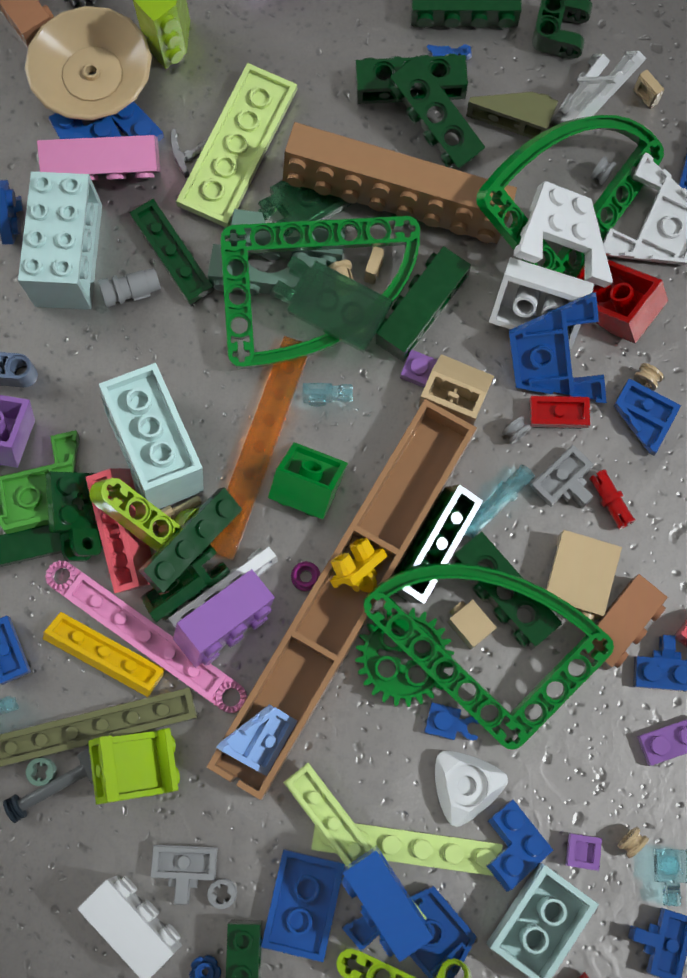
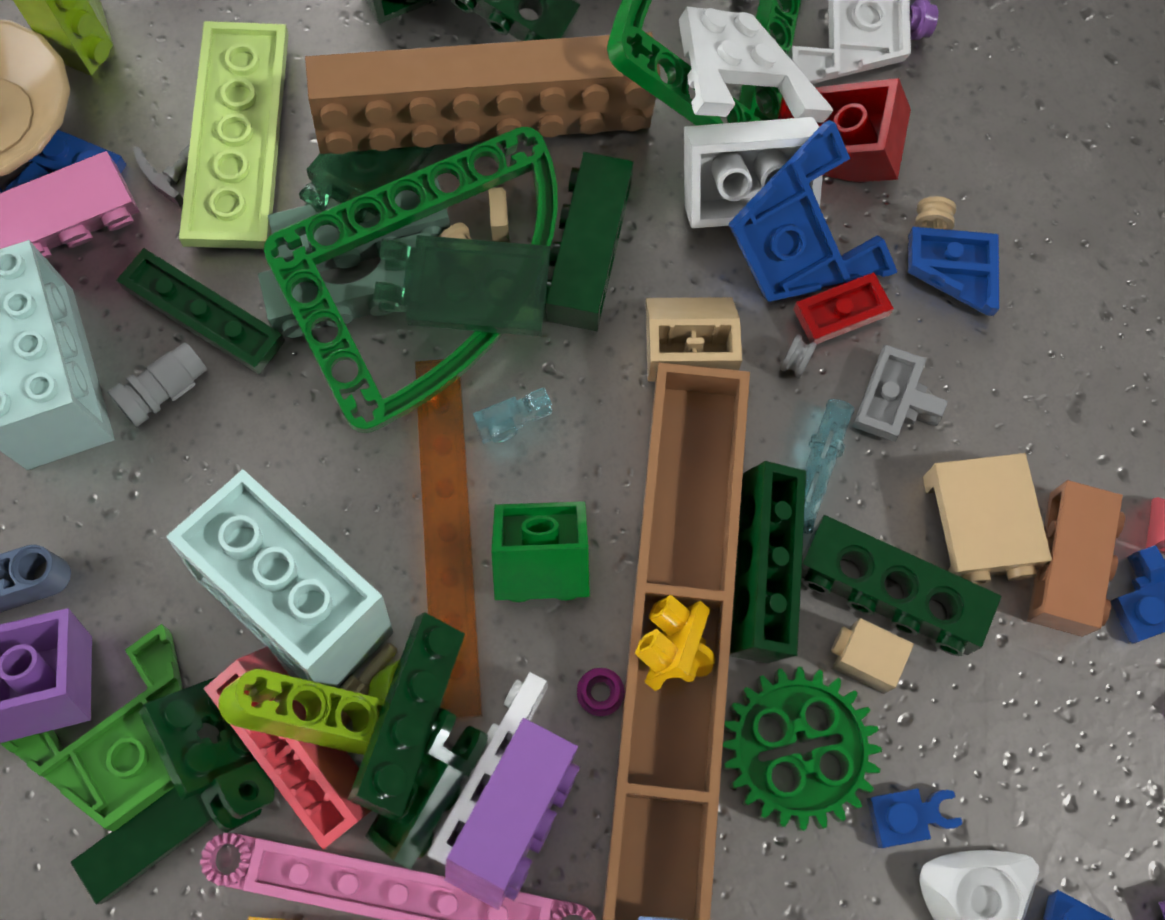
camera: 25 degrees left, 5 degrees down
green beam [363,563,614,750] -> none
medium lavender plate [400,349,437,388] -> none
red pin [589,469,636,530] -> none

